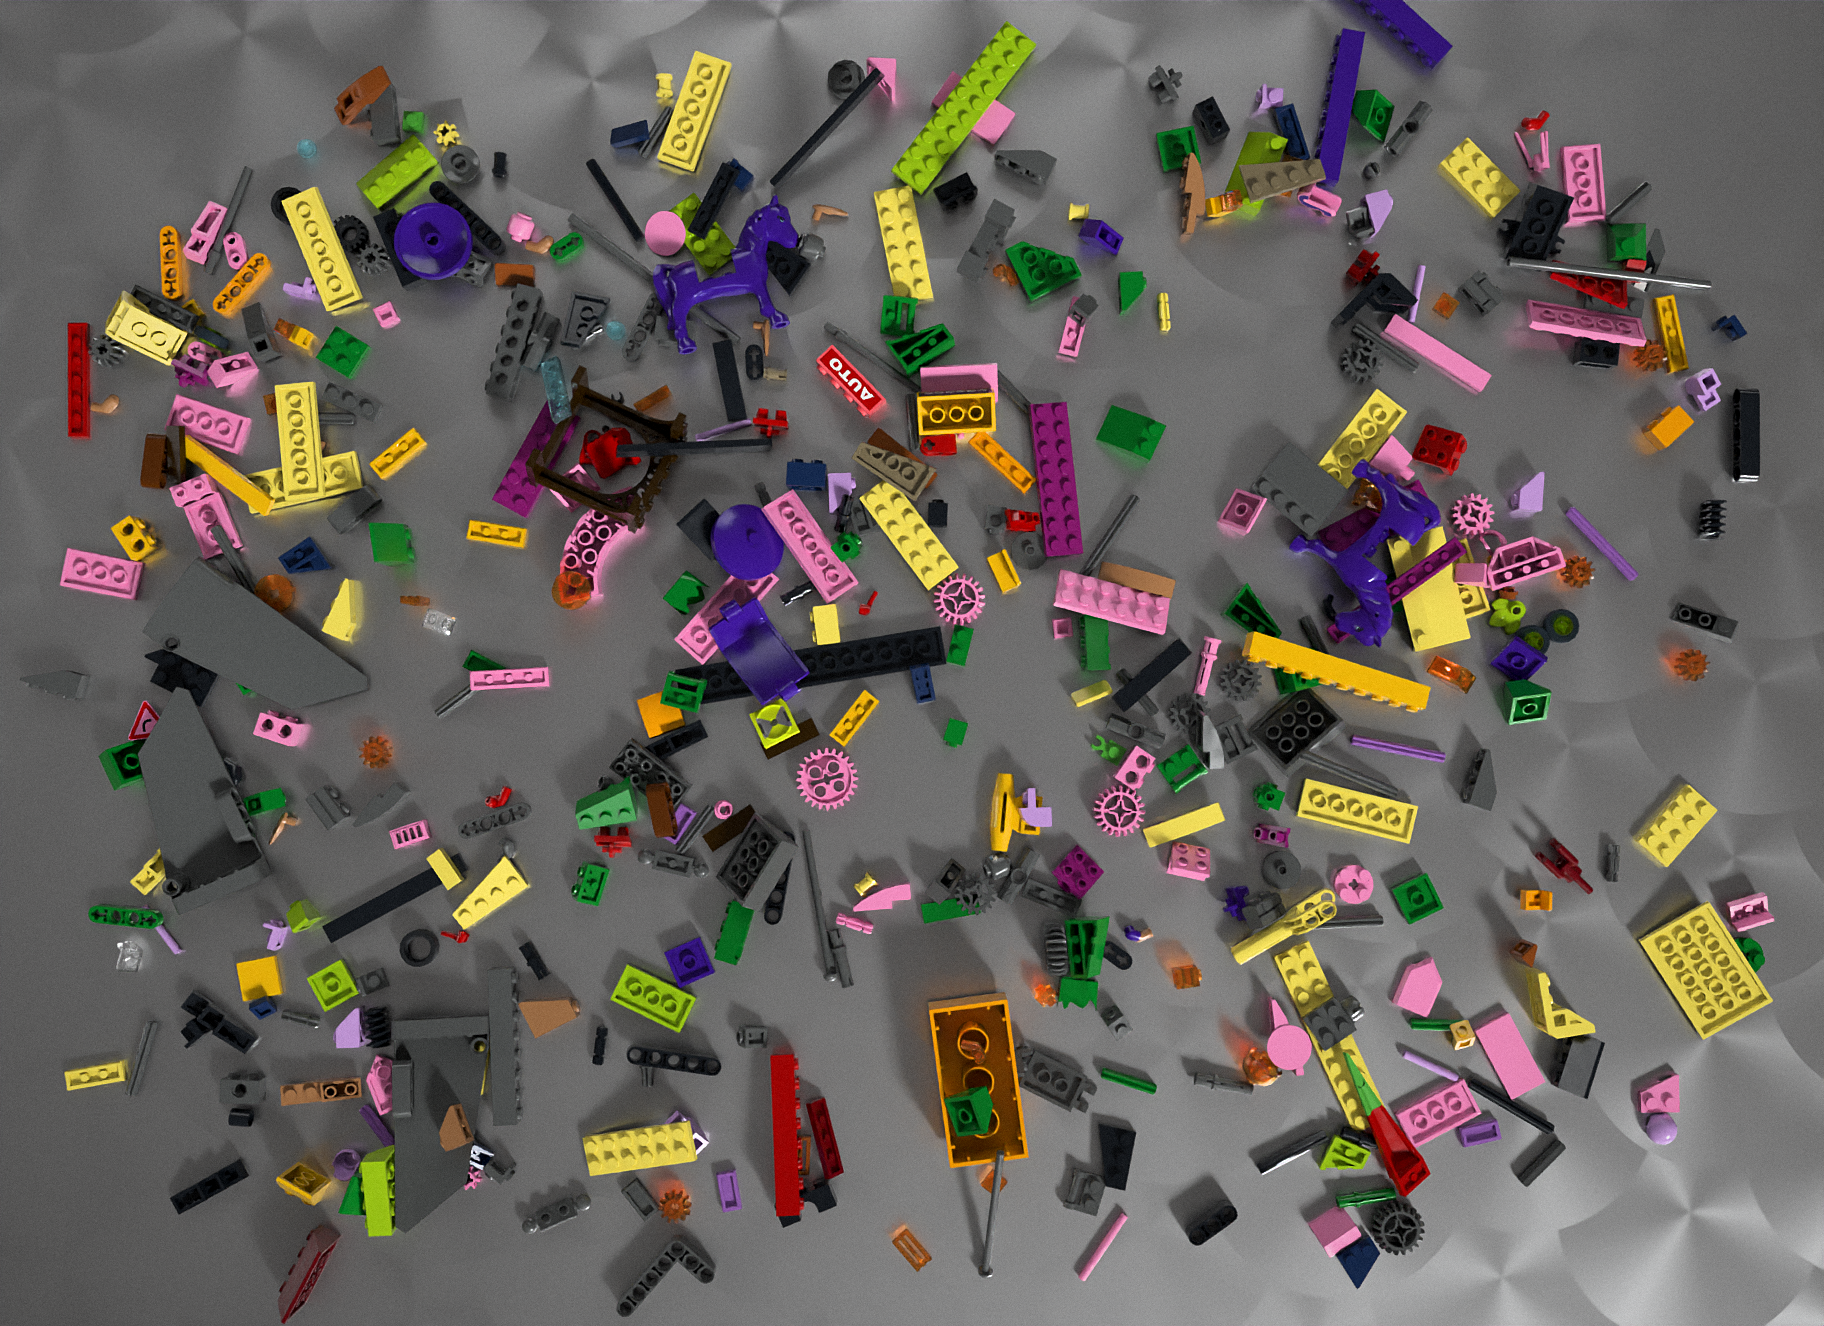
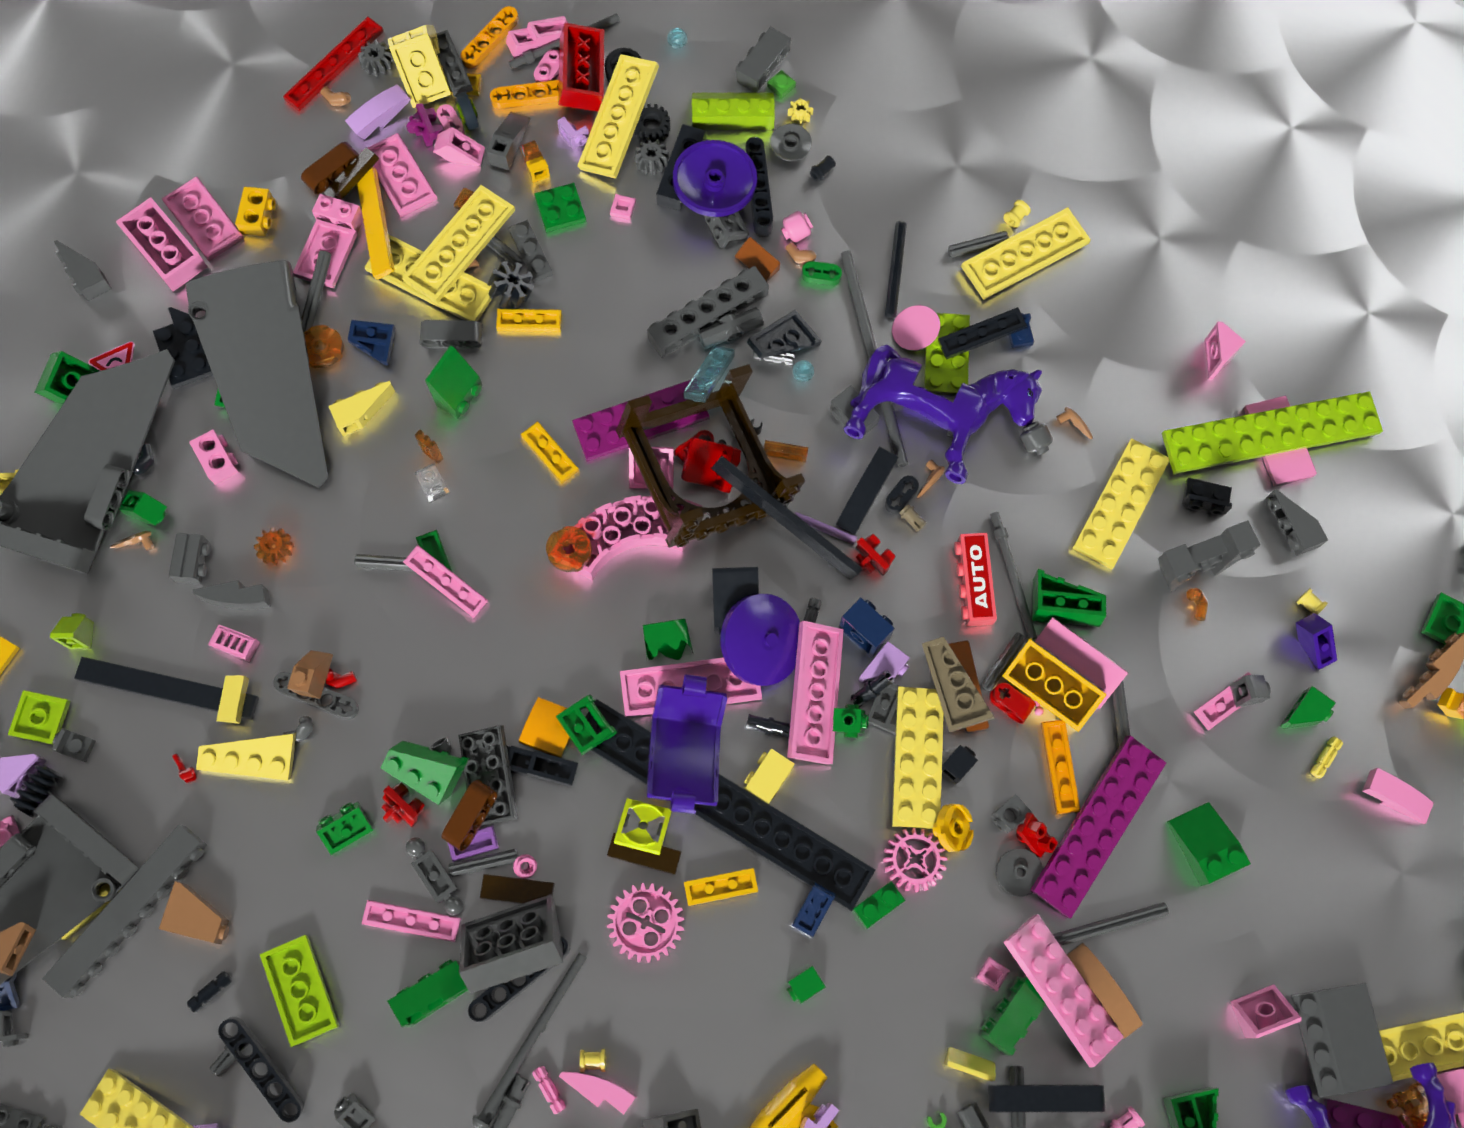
camera: 40 degrees right, 15 degrees down
lavender bracket [263,919,288,951] -> none
dark orange slope [334,66,391,125] -> none
black tyre [399,929,439,967] -> none
black pin [518,942,549,981] -> none
dark blue slope [610,120,650,148] -> none
dark grey beam [622,293,664,362] -> none
dark purple plate [664,937,716,988] -> none
black wing [766,241,811,296] -> none
black tile [770,68,885,189] -> none
dark grey plate [827,60,865,99] -> none
red hand [859,591,878,615] -> none
green plate [880,294,918,336] -> none
yellow panel [986,549,1021,593] -> none
green plate [1005,241,1082,302] -> none
none -> bright pink brick [116,197,207,292]
none -> medium nougat slope [287,650,333,699]
none -> lavender slope [345,84,411,140]
none -> bright pink tile [361,900,462,942]
none -> black gear [487,261,534,309]
none -> red brick [558,23,604,112]
none -> yellow plate [933,804,974,852]
none -> bright pink slope [1362,768,1434,824]

